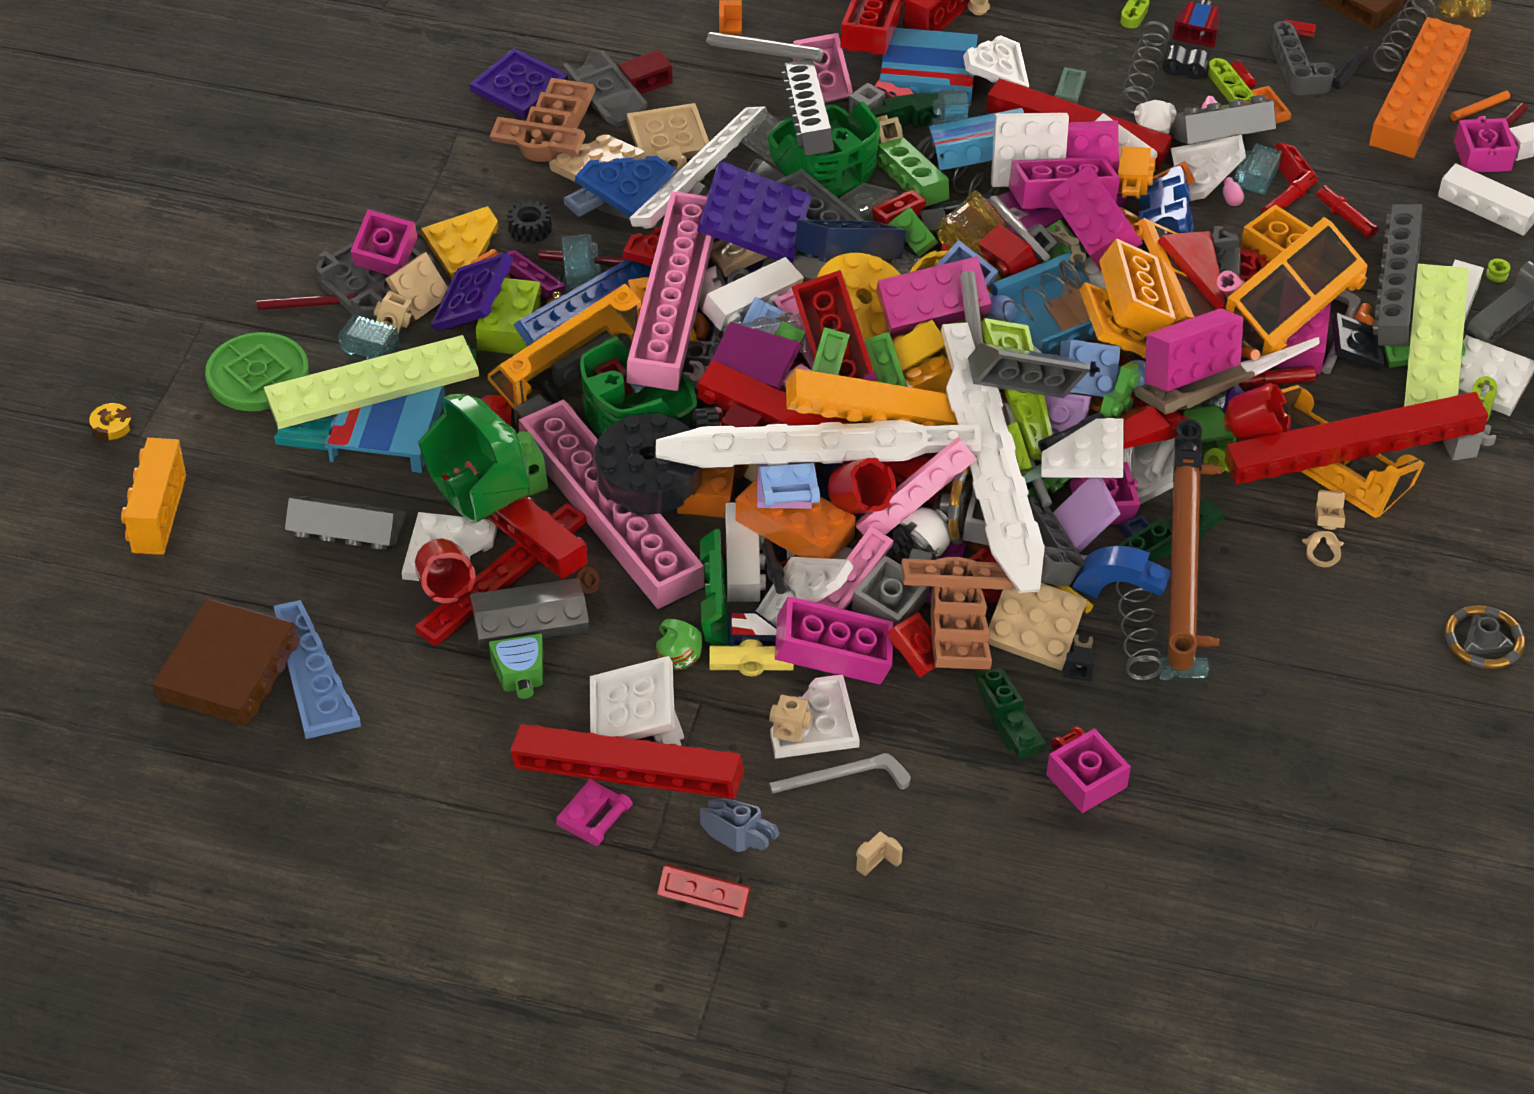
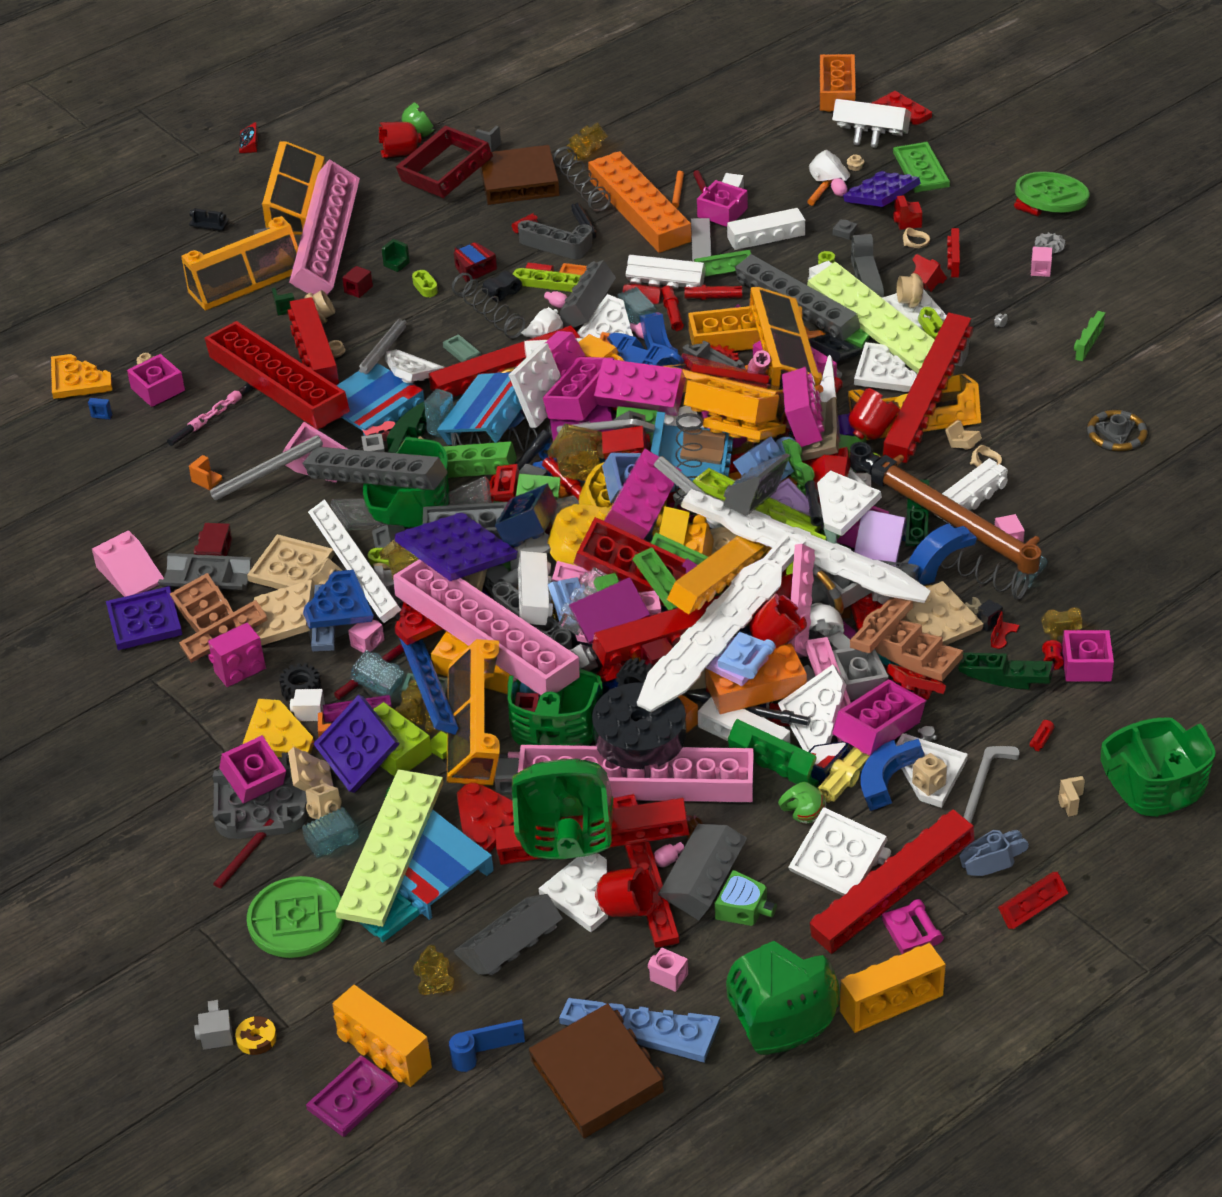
camera: 50 degrees left, 5 degrees down
dark tan piece [1047,224,1087,268] -> none
none -> bright pink slope [92,530,164,597]
none -> light grey brick [194,1000,233,1050]
none -> dark pink brick [208,623,266,687]
none -> white brick [290,689,325,721]
none -> magenta tile [306,1055,398,1137]
none -> bright pink brick [348,620,384,655]
none -> light grey axle [359,319,407,375]
none -> clear yellow piece [413,945,454,995]
none -> blue door [449,1019,525,1072]
none -> white brick [626,255,706,289]
none -> blue arch [640,312,678,353]
none -> bright pink brick [648,948,688,992]
none -> bright pink cylinder [654,842,684,867]
none -> light grey tile [691,218,711,262]
none -> bright green plate [694,250,751,277]
none -> green piece [726,941,840,1055]
none -> light orange brick [840,943,946,1033]
none -> white plate [854,342,917,392]
none -> blue arch [861,738,925,811]
none -> tan piece [897,273,923,308]
none -> light grey piece [918,726,937,742]
none -> white brick [934,458,1008,525]
none -> red piece [991,611,1019,649]
none -> bright pink brick [995,514,1025,543]
none -> red piece [1029,720,1055,751]
none -> clear yellow piece [1041,607,1082,641]
none -> green piece [1100,718,1215,817]

